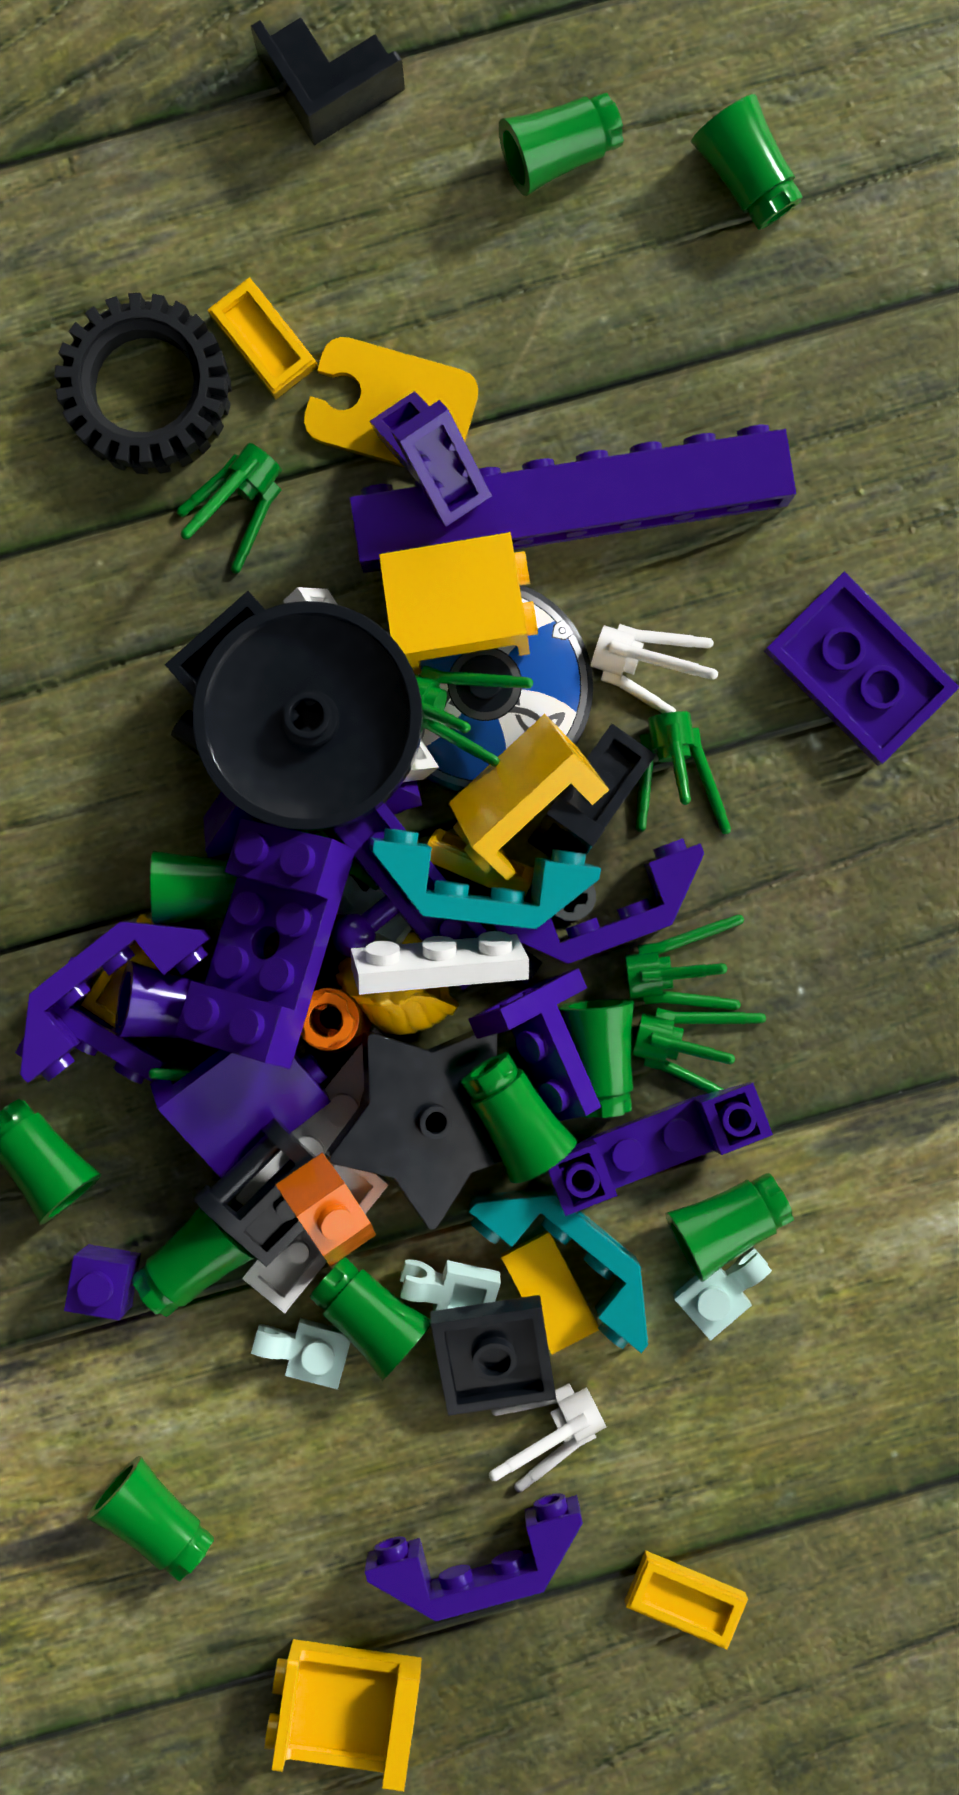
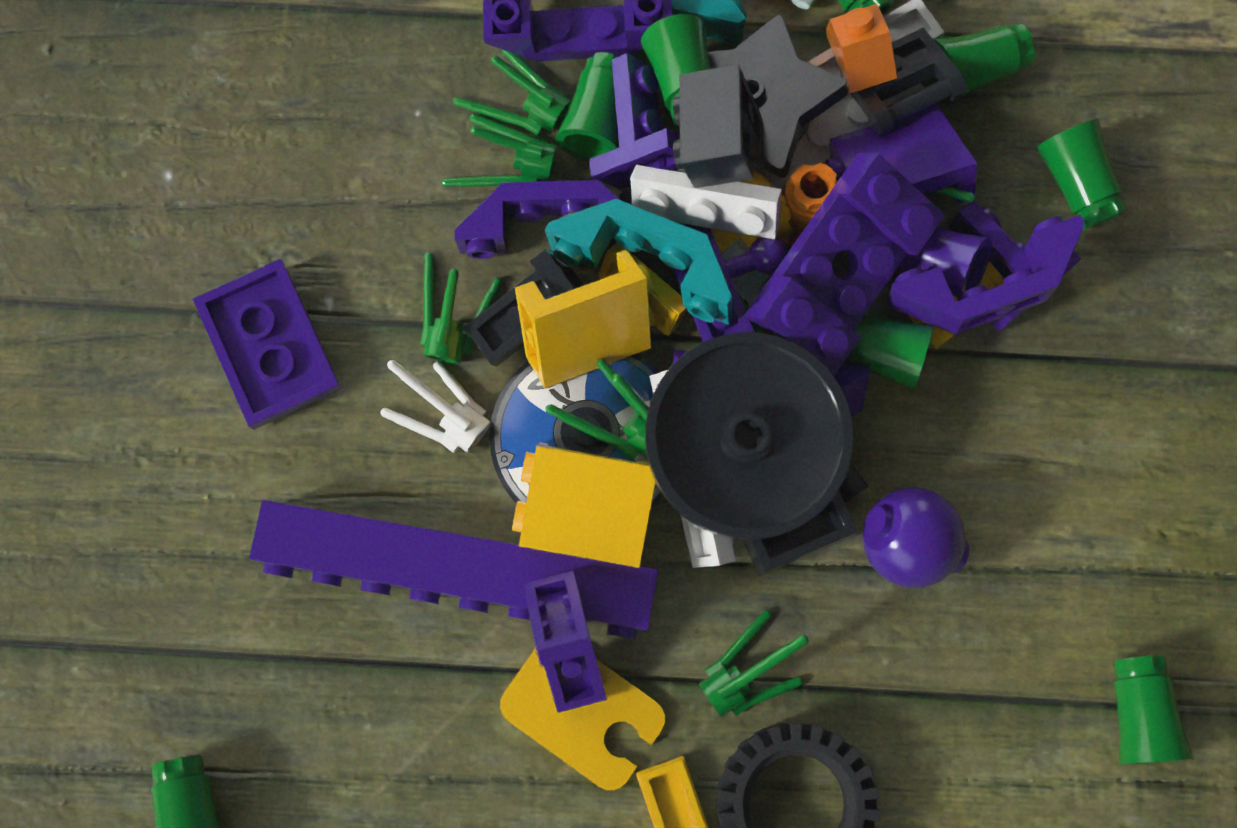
camera: 160 degrees left, 10 degrees down
dark purple brick [64,1244,141,1320] -> none
none -> brick [673,64,764,188]
none -> dark purple brick [862,487,969,588]

